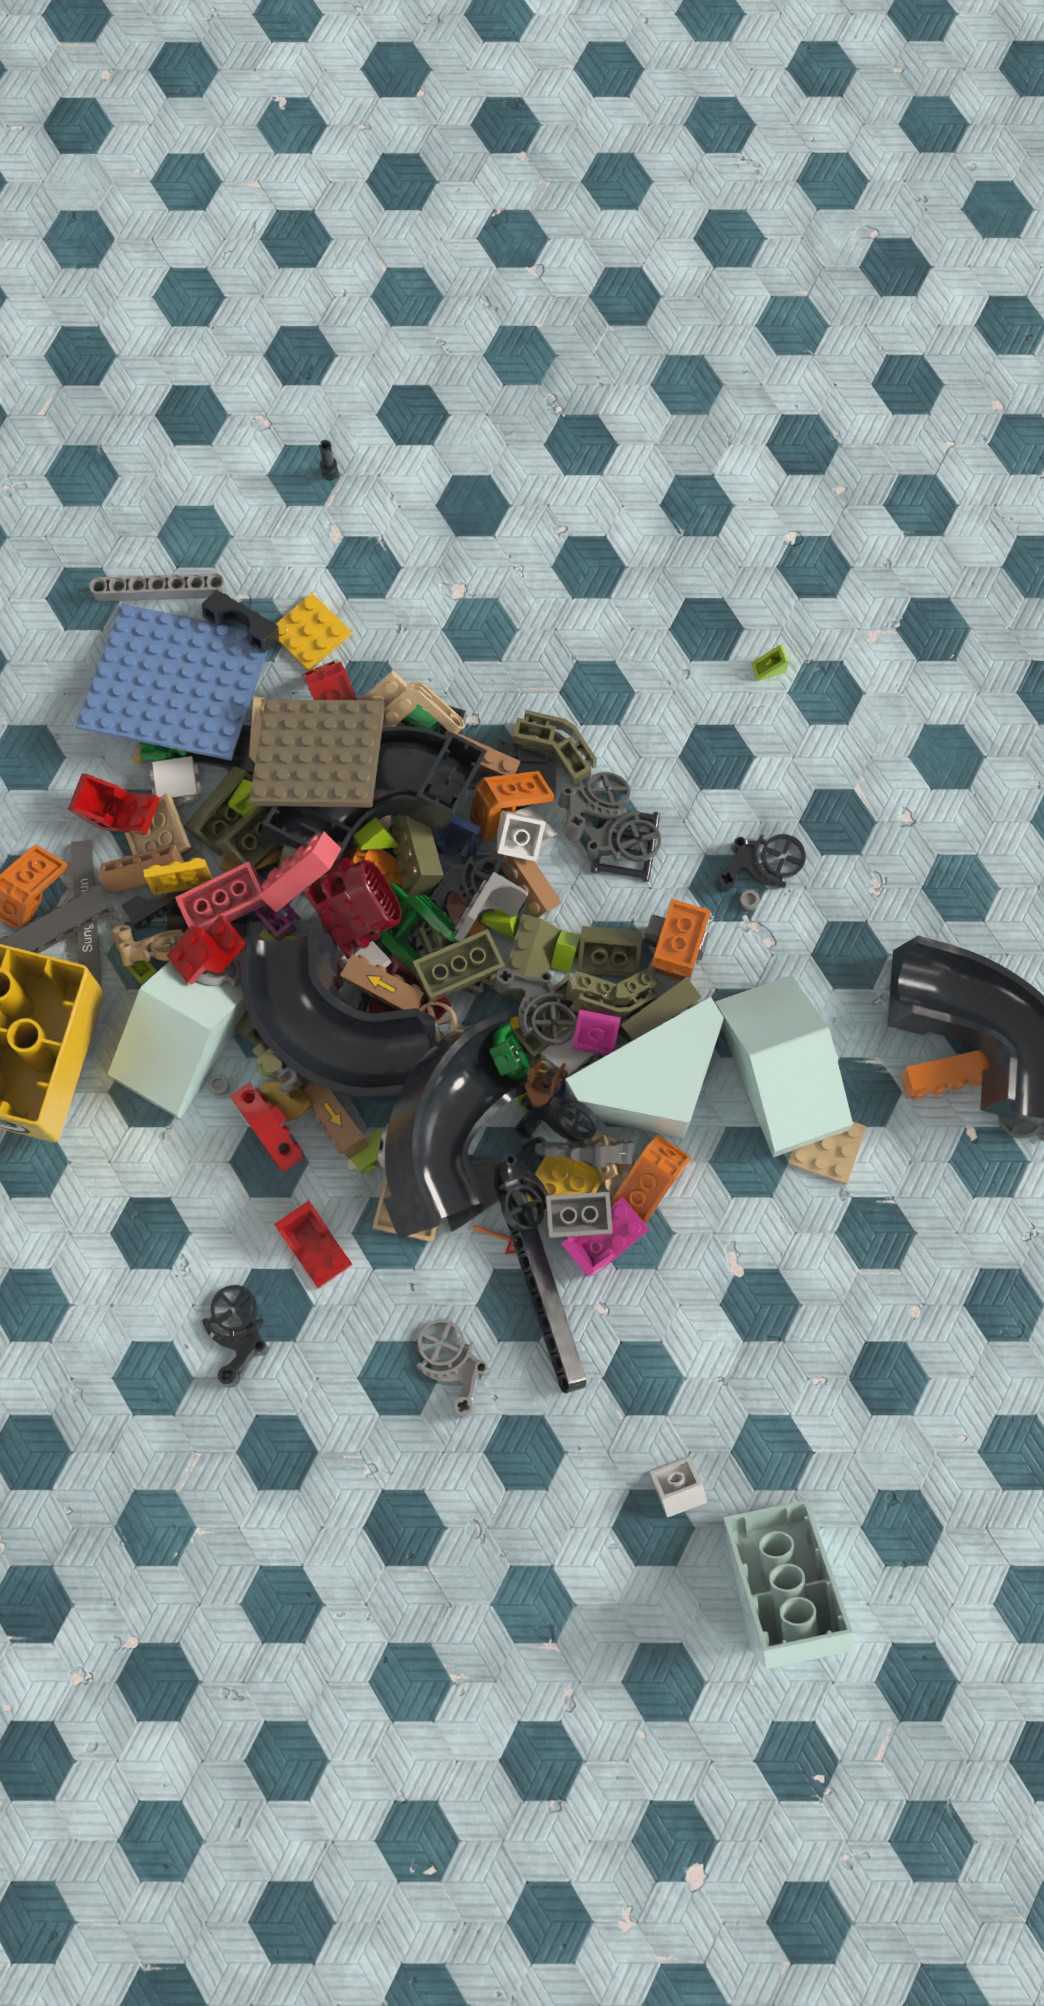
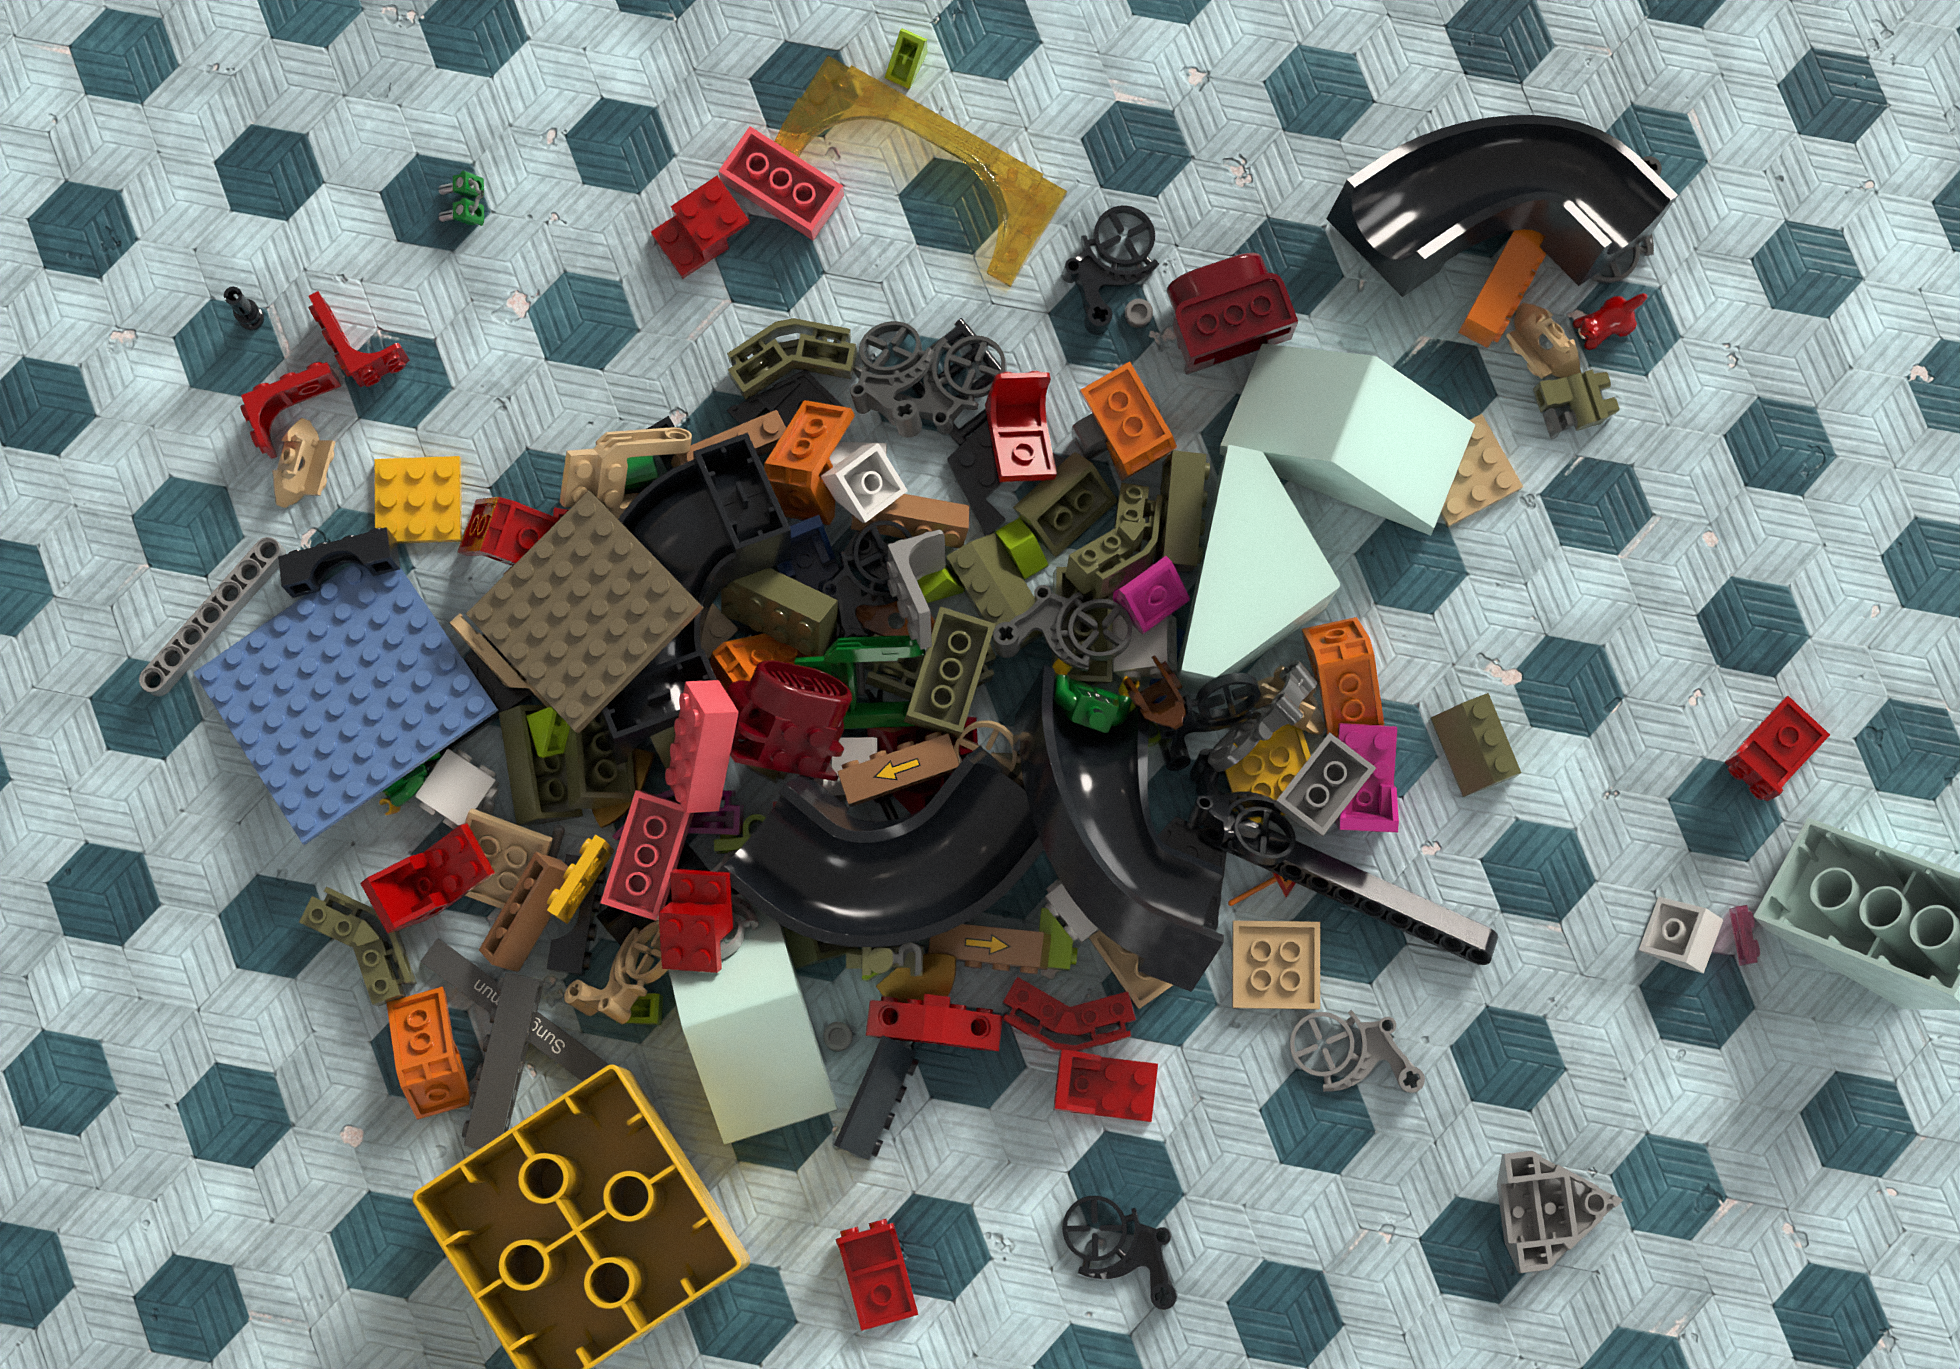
camera: 50 degrees left, 5 degrees up
lime slope [353,817,398,850] -> none
none -> red bracket [240,362,342,459]
none -> tan piece [273,417,336,508]
none -> olive brick [299,886,417,1007]
none -> red bracket [308,291,409,387]
none -> green piece [439,170,484,226]
none -> red bracket [651,175,750,279]
none -> coral brick [718,126,844,241]
none -> clear yellow piece [774,56,1067,287]
none -> black slope [834,1035,919,1160]
none -> red bracket [835,1219,919,1331]
none -> black wing [947,420,1065,536]
none -> red bracket [985,371,1057,482]
none -> red brick [1002,977,1136,1051]
none -> dark red brick [1167,253,1298,375]
none -> tan plate [1232,920,1320,1010]
none -> olive slope [1430,693,1521,797]
none -> light grey wedge [1497,1151,1623,1273]
none -> tan piece [1506,302,1581,379]
none -> olive hips [1533,369,1620,439]
none -> red animal [1573,293,1647,350]
none -> red bracket [1724,696,1830,802]
none -> clear pink plate [1729,905,1760,966]

